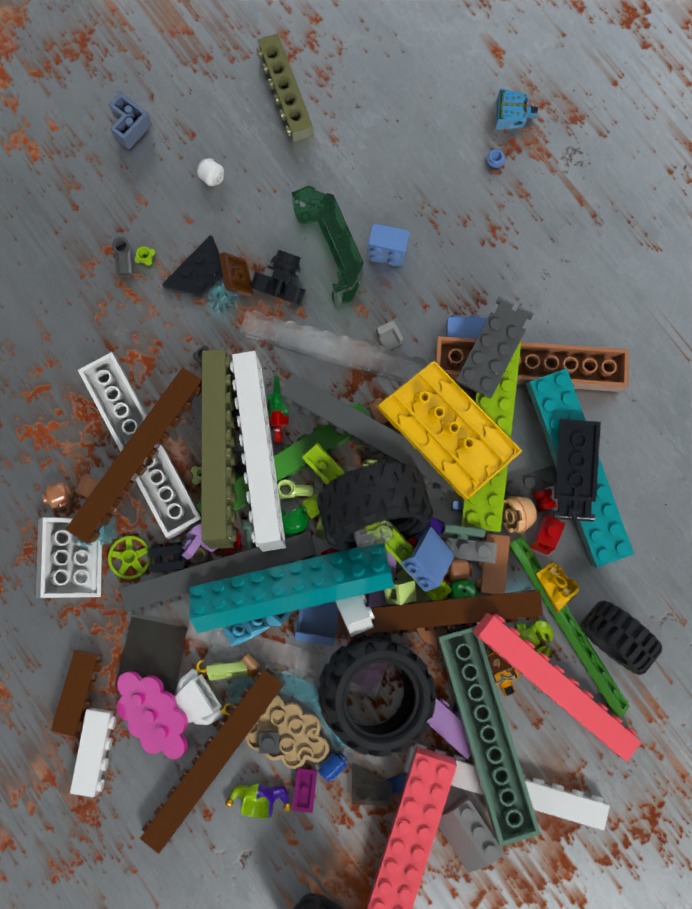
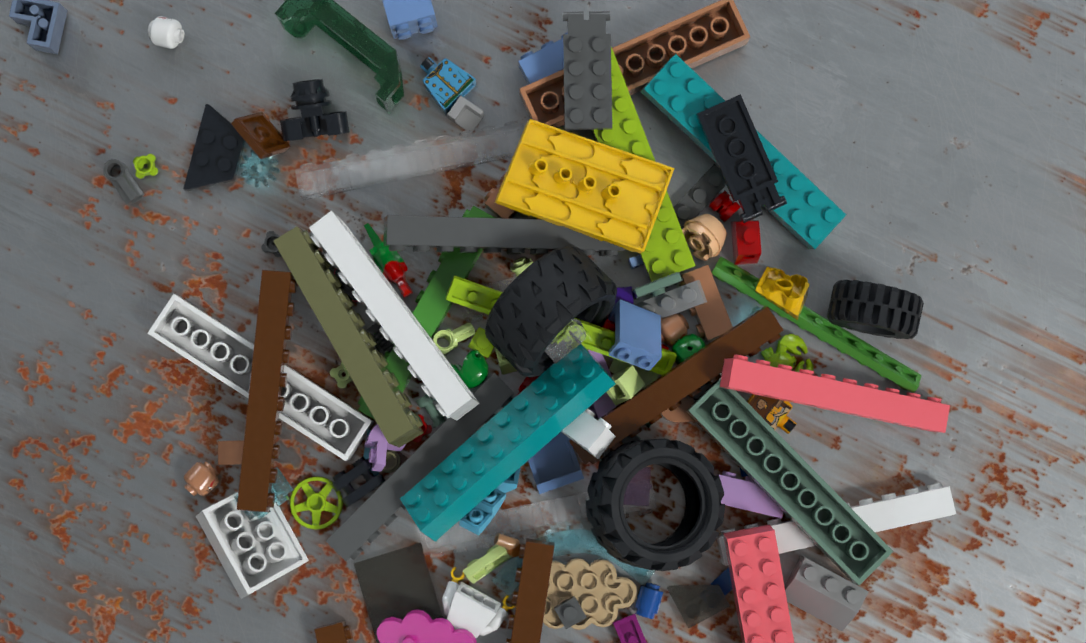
camera: 30 degrees left, 5 degrees up
none -> dark azure torso [420,57,476,115]

